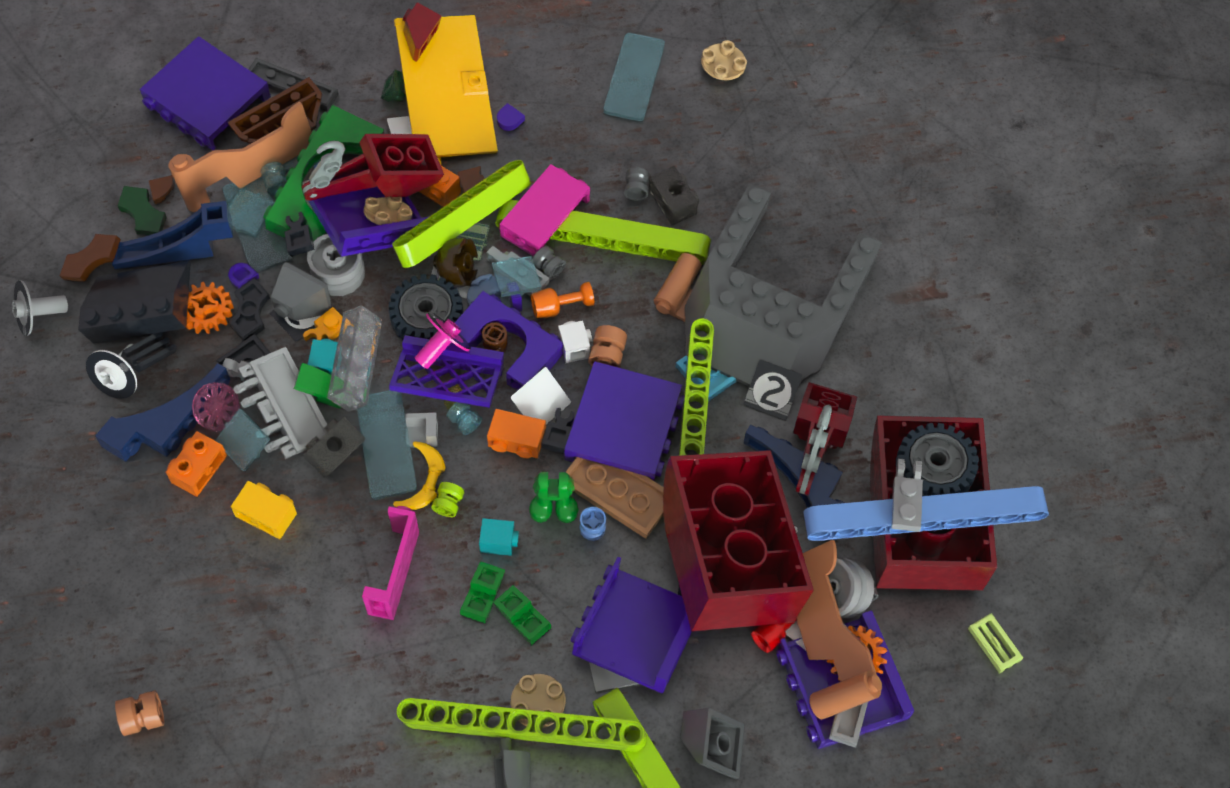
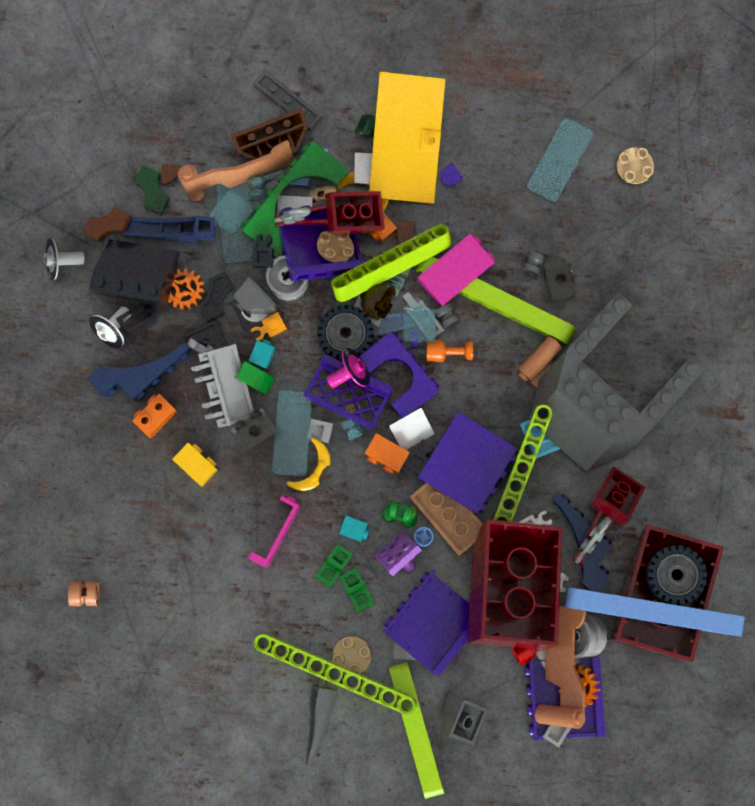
camera: 20 degrees right, 20 degrees up
dark purple panel [140,36,271,151] -> none
clear pink wheel [192,382,240,431] -> none
clear light blue piece [215,409,270,471] -> none
dark purple tile [228,263,259,290] -> none
clear brick [327,305,382,412] -> none
dark red slope [403,2,442,62] -> none
lime wheel [431,482,465,517] -> none
reddish brown wheel [482,322,508,352] -> none
white brick [558,321,592,363] -> none
nougat wheel [588,325,627,368] -> none
sticker [744,360,802,420] -> none
light grey hinge [891,459,923,532] -> none
yellowish green tile [968,613,1023,674] -> none
none -> medium lavender plate [374,531,422,576]

